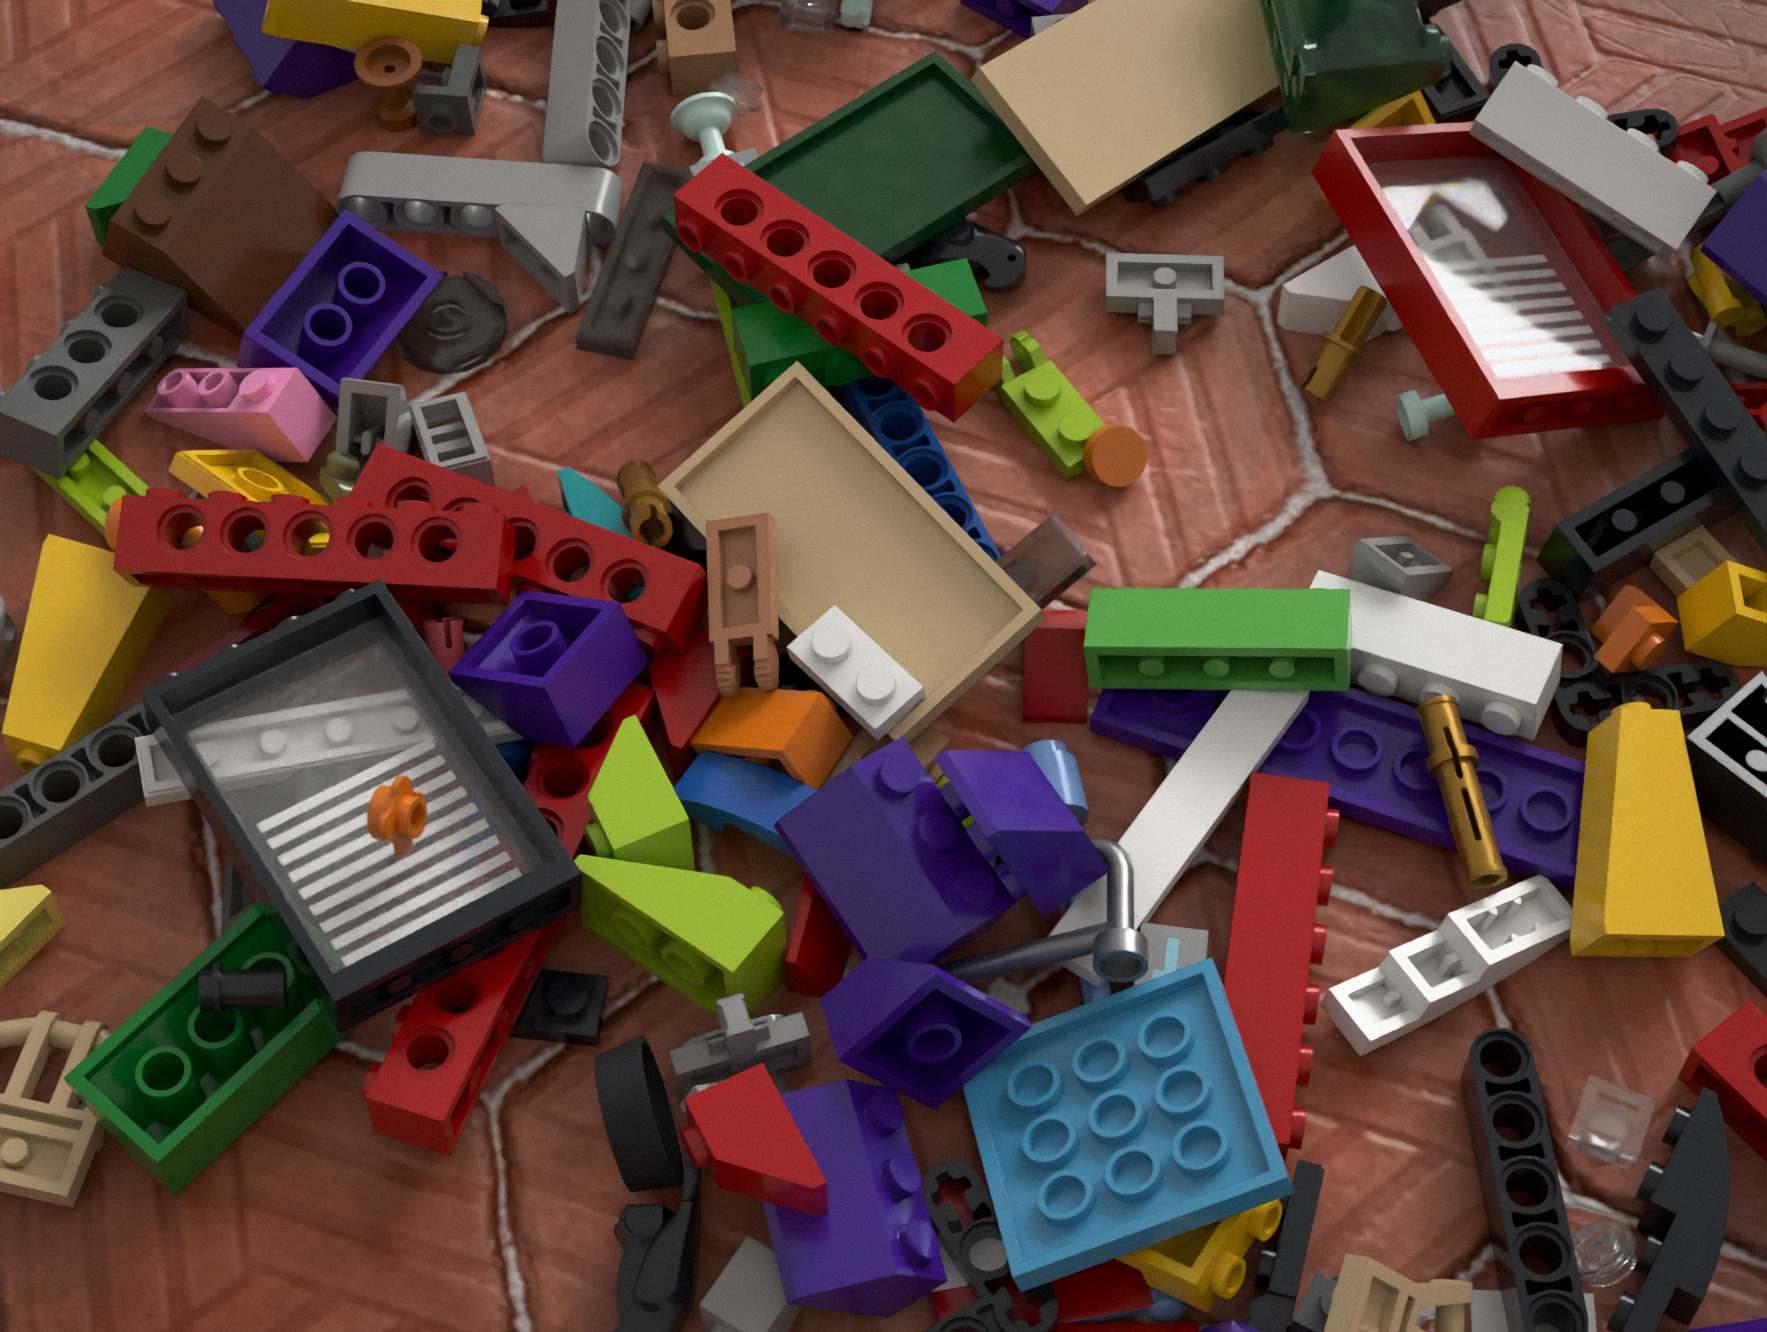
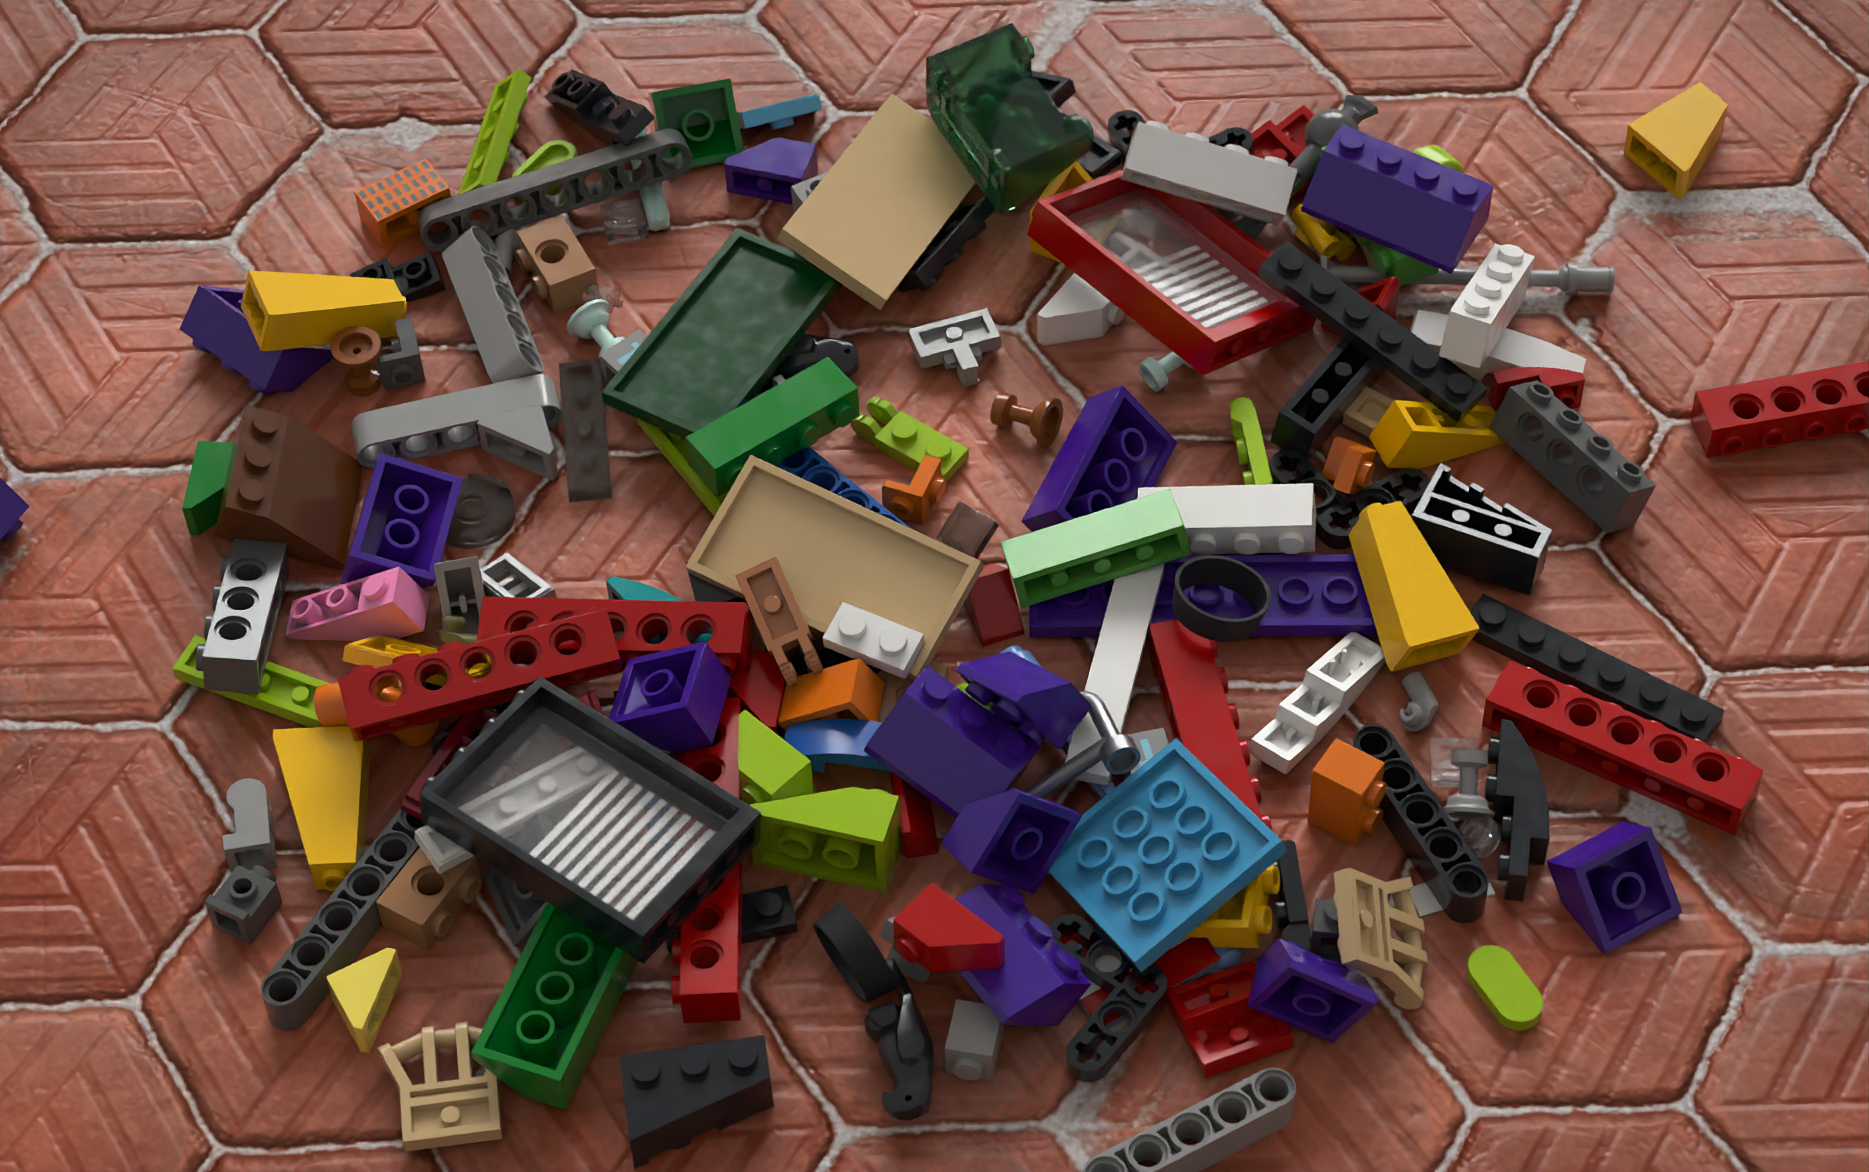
camera: 20 degrees left, 5 degrees down
black pin [198,963,288,1019] -> none
orange plate [367,776,427,856] -> none
pearl gold pin [616,460,673,549] -> none
light grey hinge [669,993,812,1102] -> none
red brick [673,153,1004,423] -> none
orange tile [1083,425,1148,487] -> none
pearl gold axle [1297,286,1387,405] -> none
light grey slope [1347,536,1455,602] -> none
pearl gold pin [1416,695,1508,890] -> none
none -> medium nougat brick [376,847,482,951]
none -> black wedge [620,1035,774,1169]
none -> orange bracket [882,455,946,524]
none -> dark orange piece [990,392,1063,447]
none -> dark purple slope [1021,385,1178,532]
none -> black tyre [1172,555,1271,642]
none -> orange brick [1307,738,1387,847]
none -> light grey arm [1399,672,1439,732]
none -> light grey piece [1443,748,1495,819]

